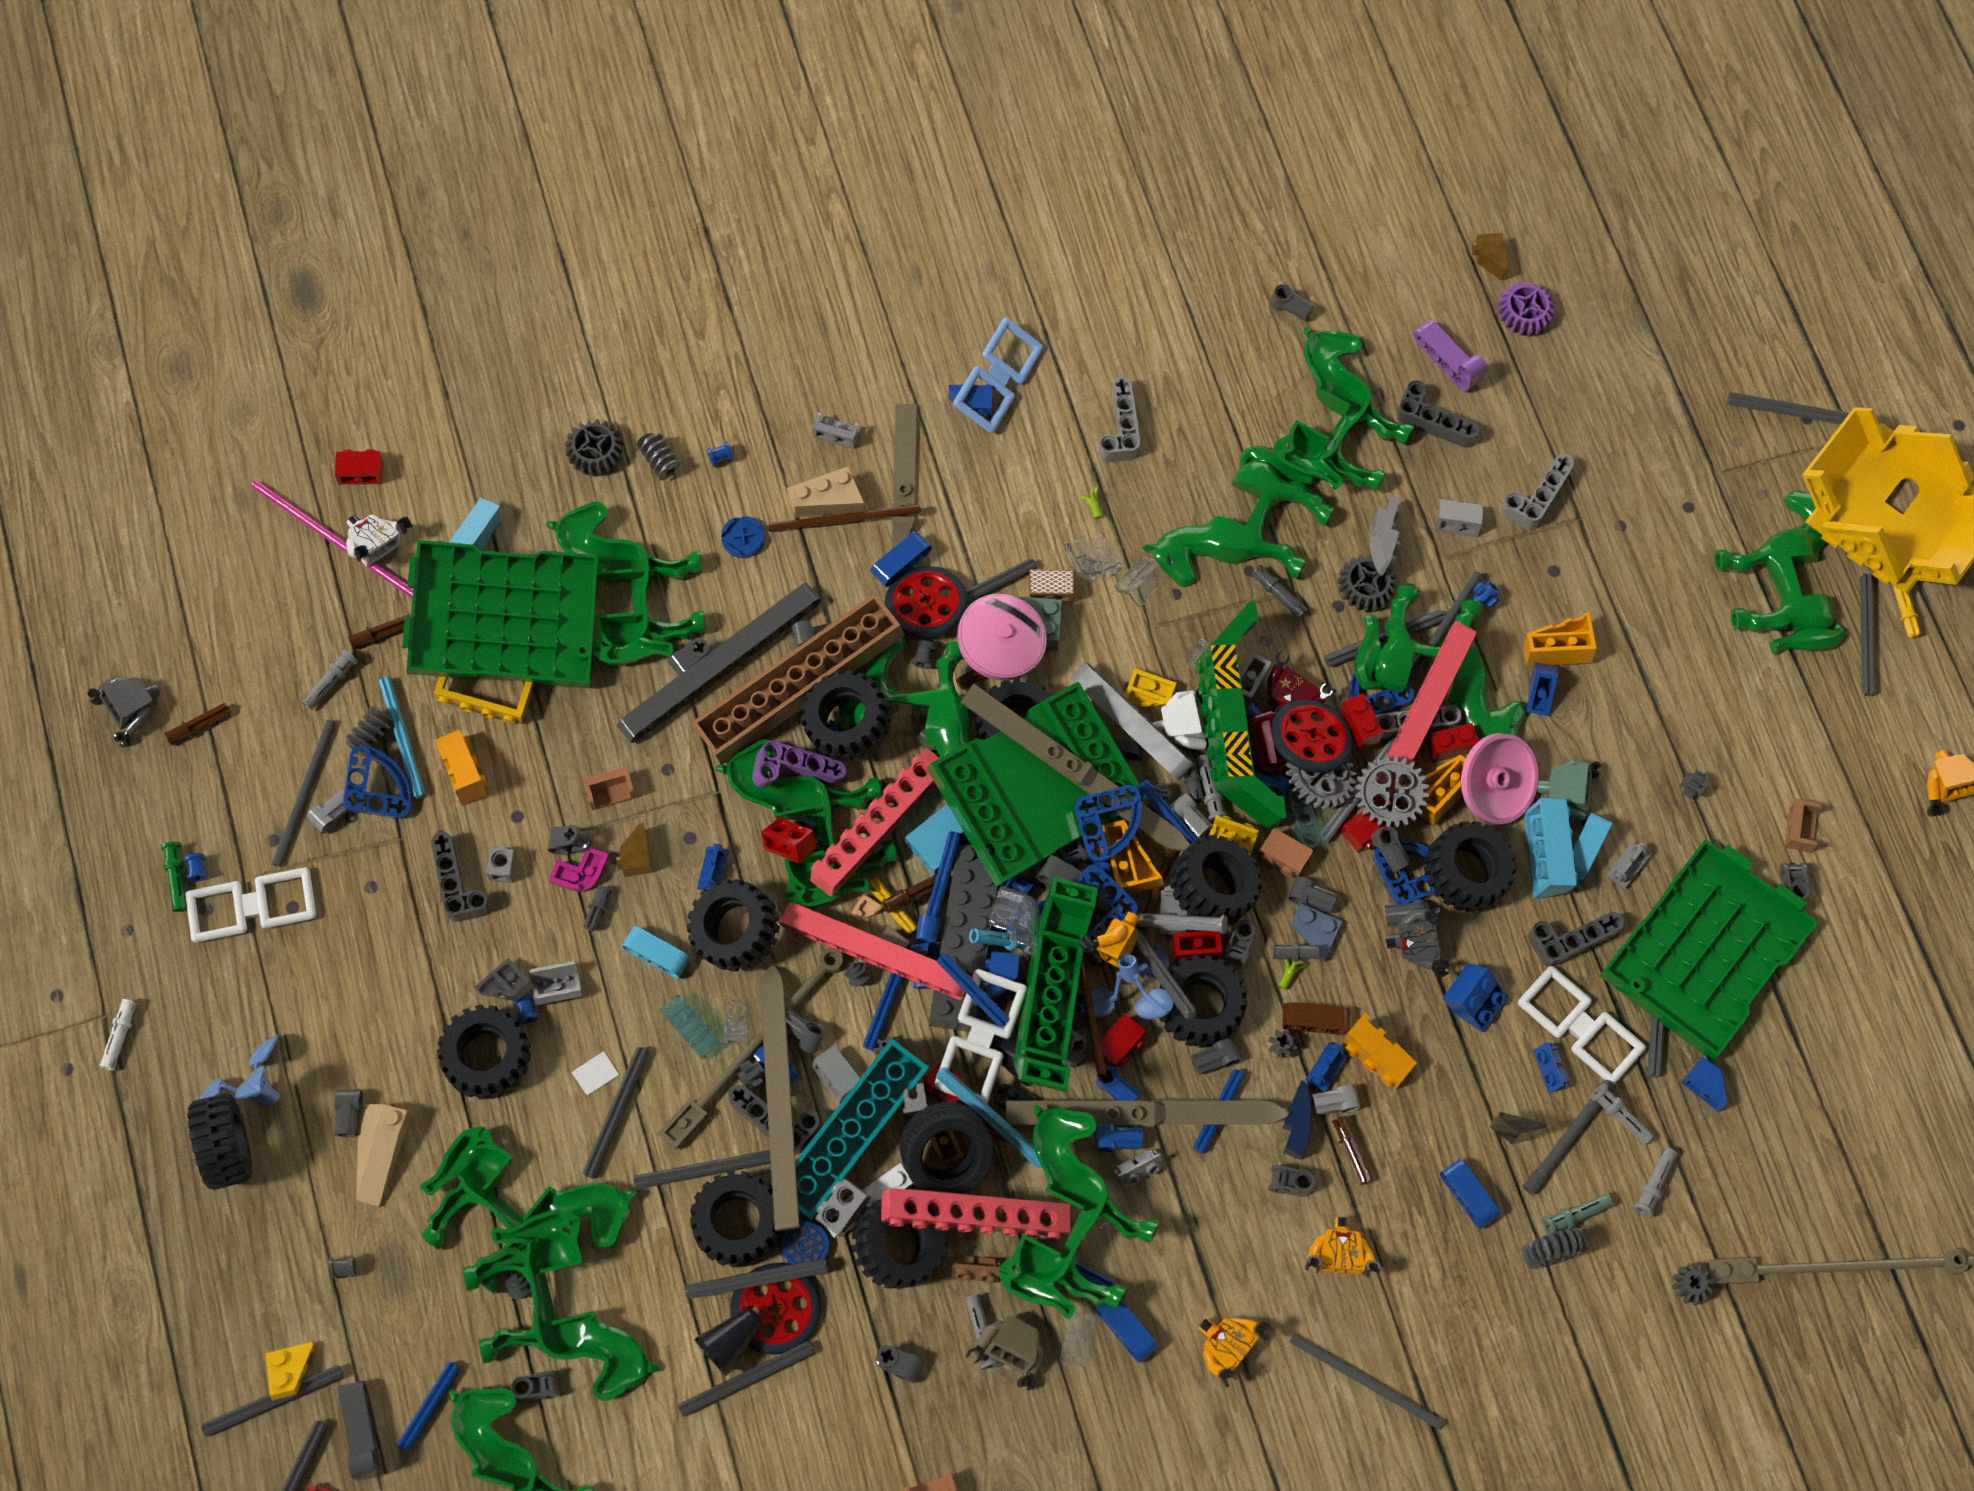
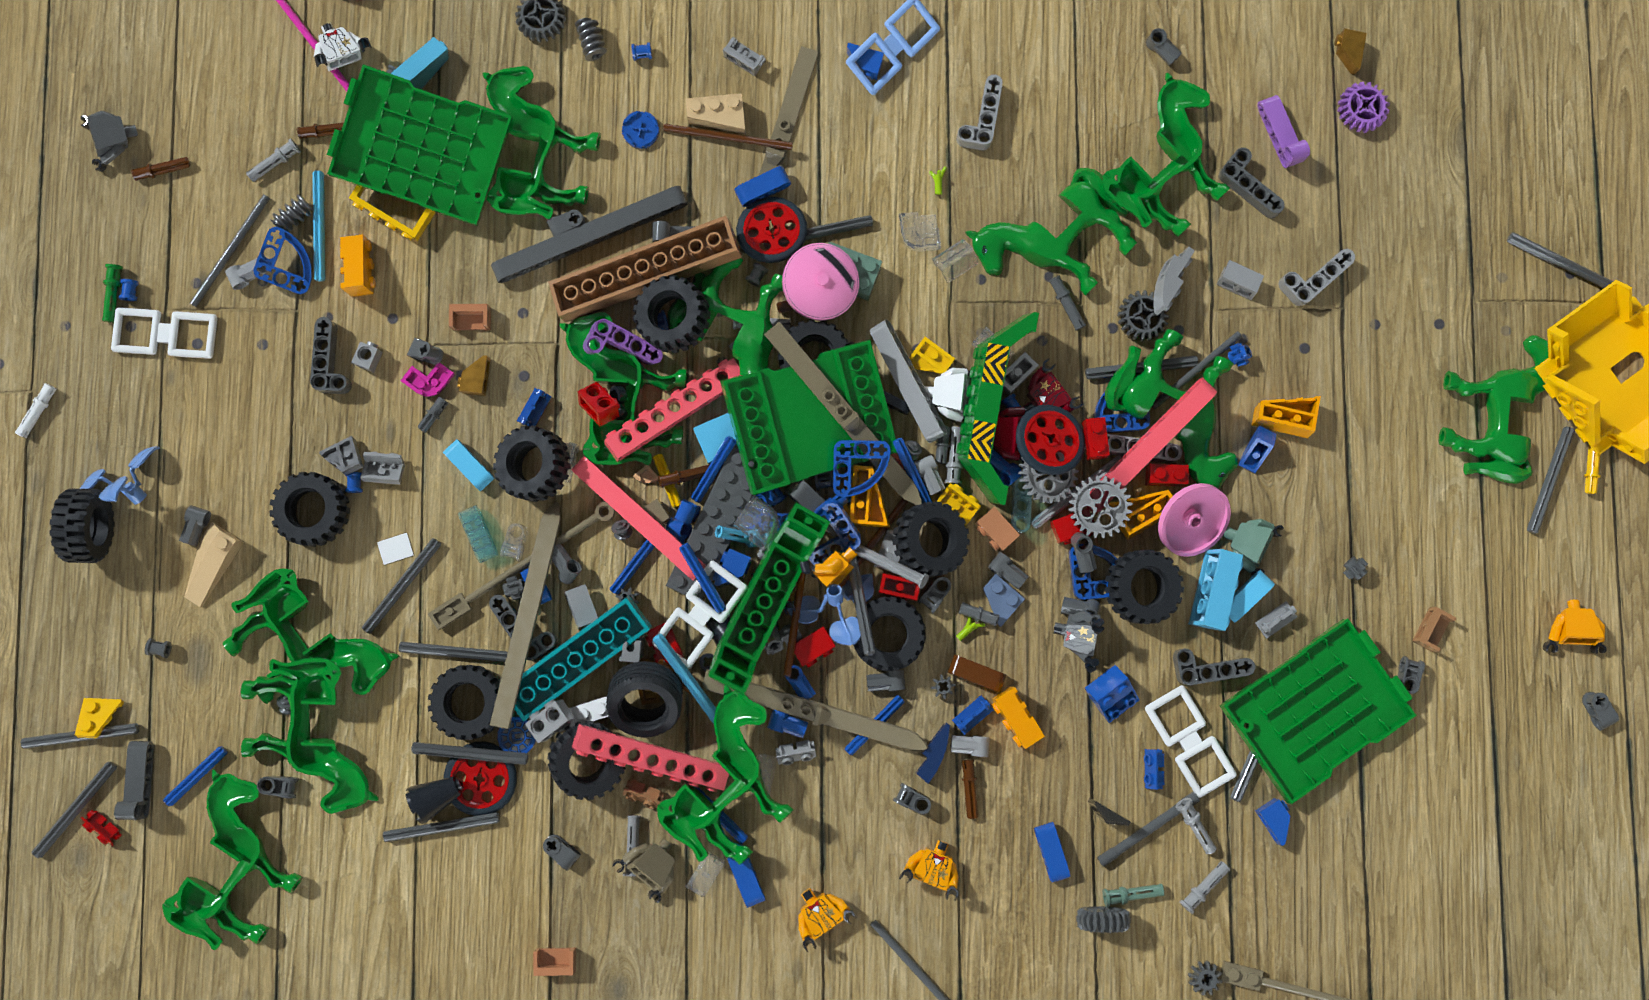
camera: 20 degrees right, 15 degrees up
medium nougat panel [1029,569,1074,603] -> none

